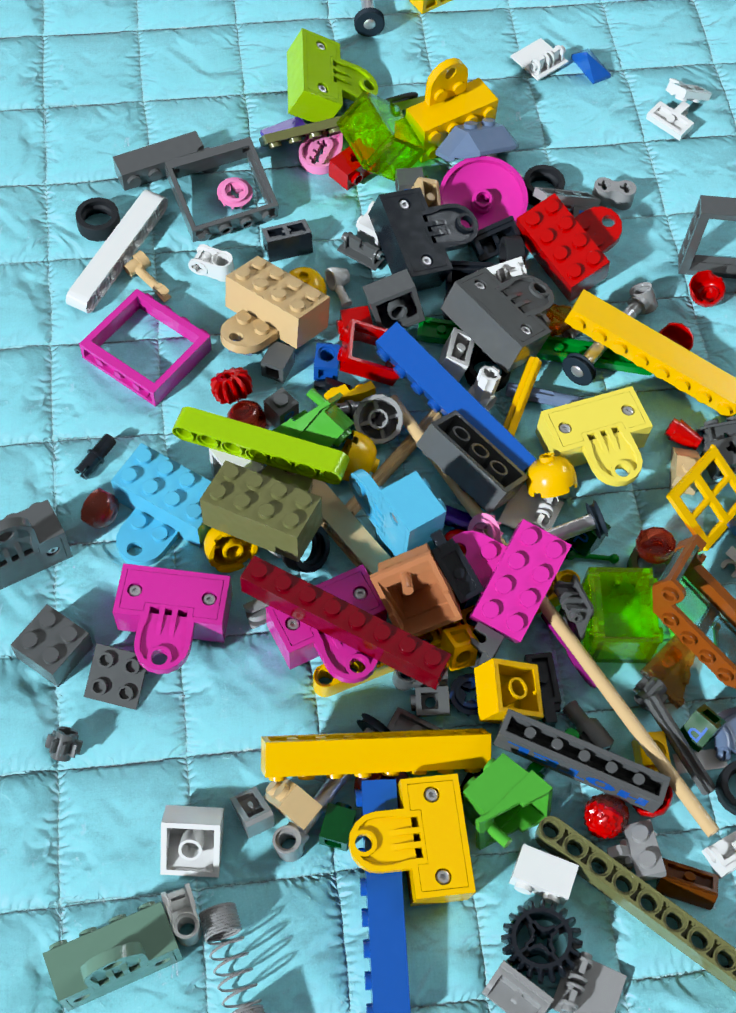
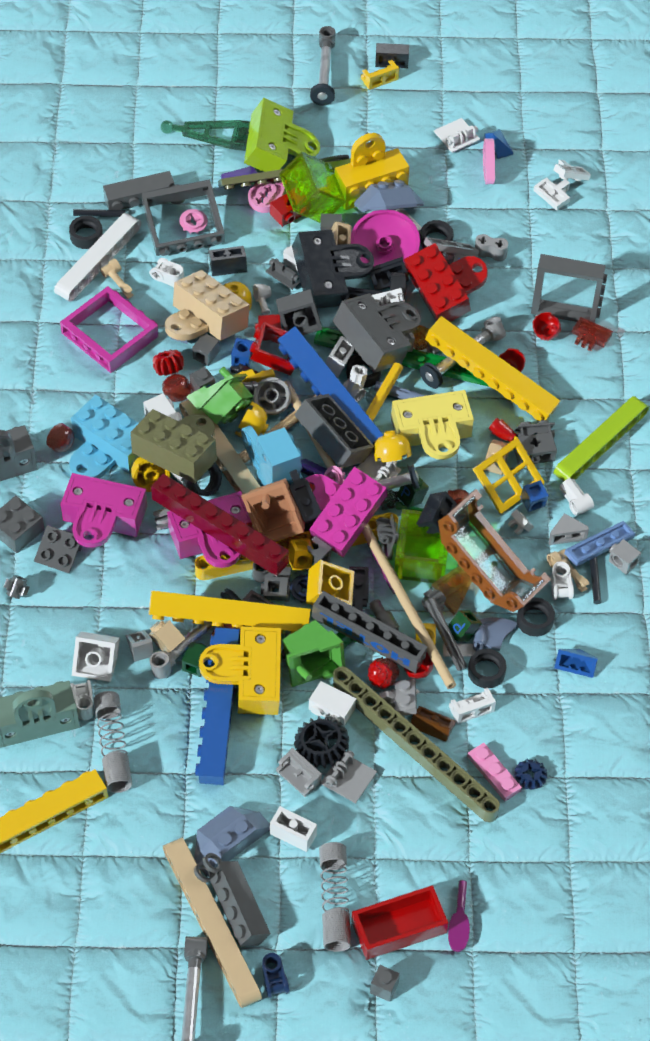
camera: 10 degrees right, 5 degrees down
black axle [74,434,116,480] -> none
lime beam [172,407,350,484] -> none
none -> black bar [73,209,126,217]
none -> clear green plate [160,120,250,151]
none -> black hinge [416,491,457,534]
none -> bright pink piece [483,139,495,184]

